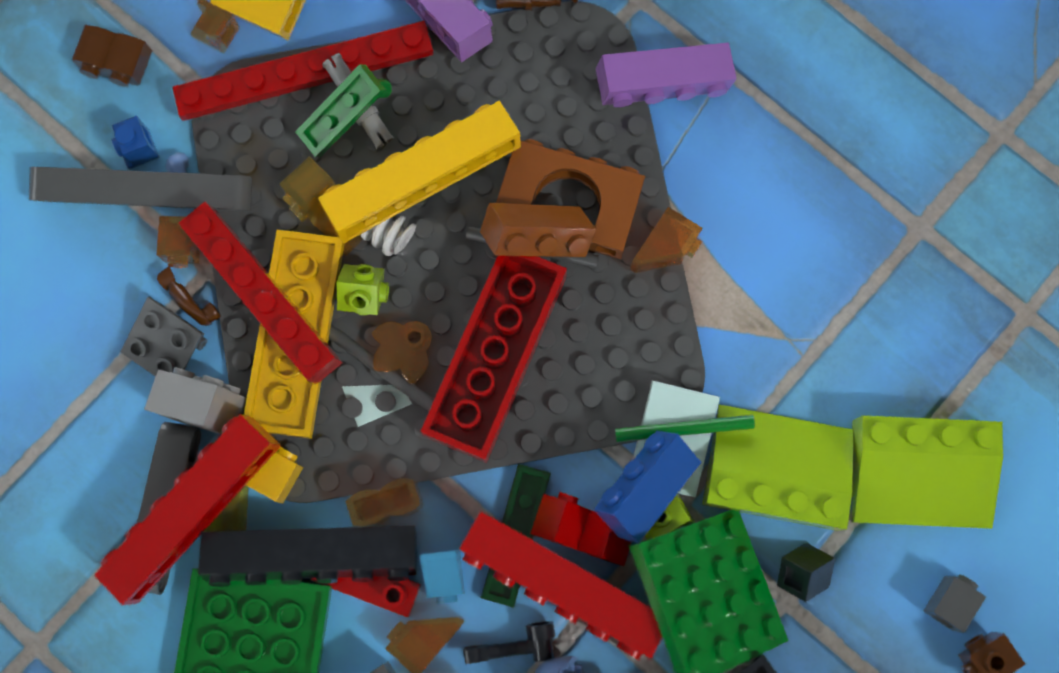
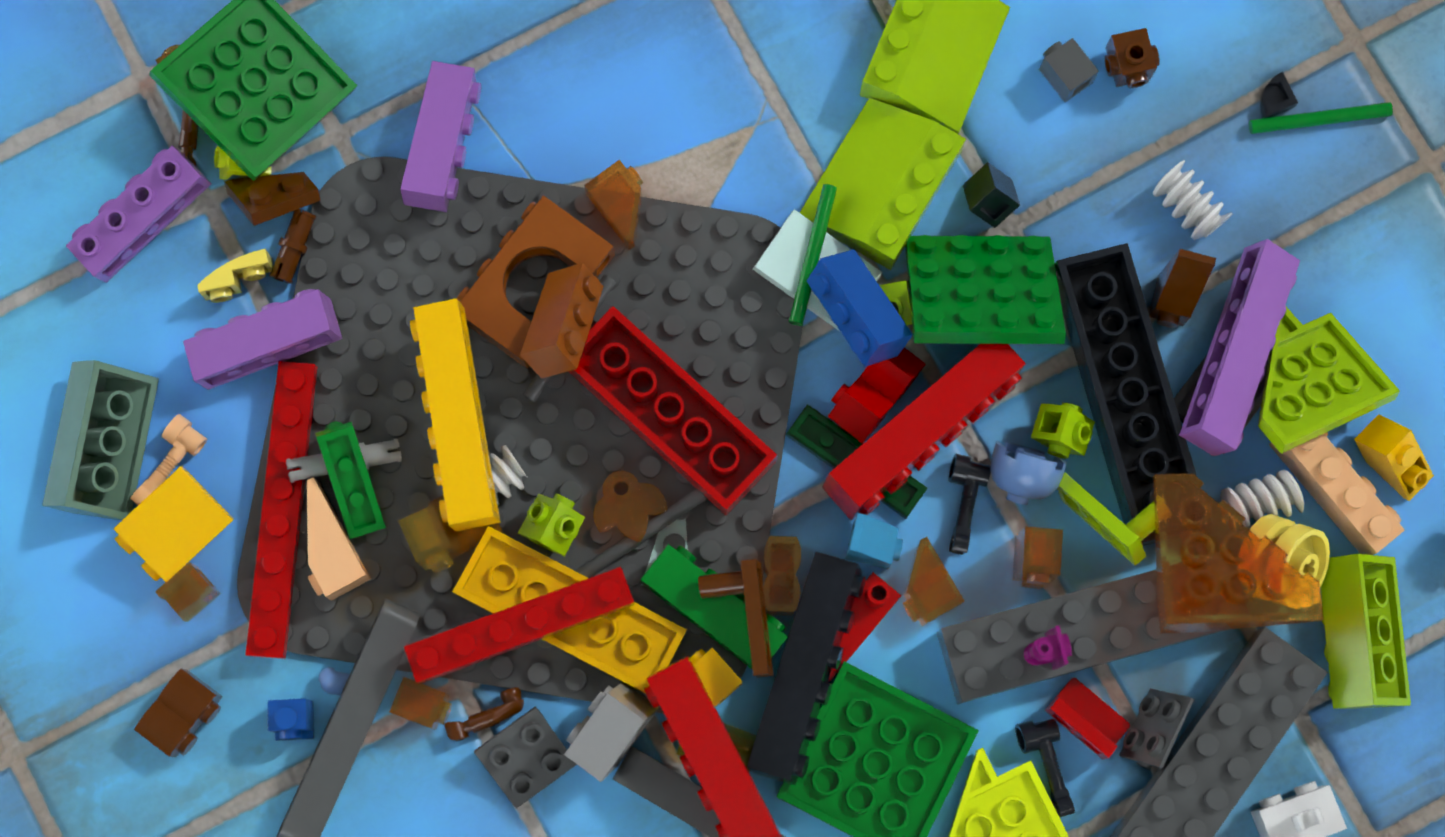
camera: 75 degrees left, 0 degrees up
none -> light nougat slope [307,477,371,601]
none -> green brick [640,544,788,670]
none -> reddish brown piece [698,559,774,678]

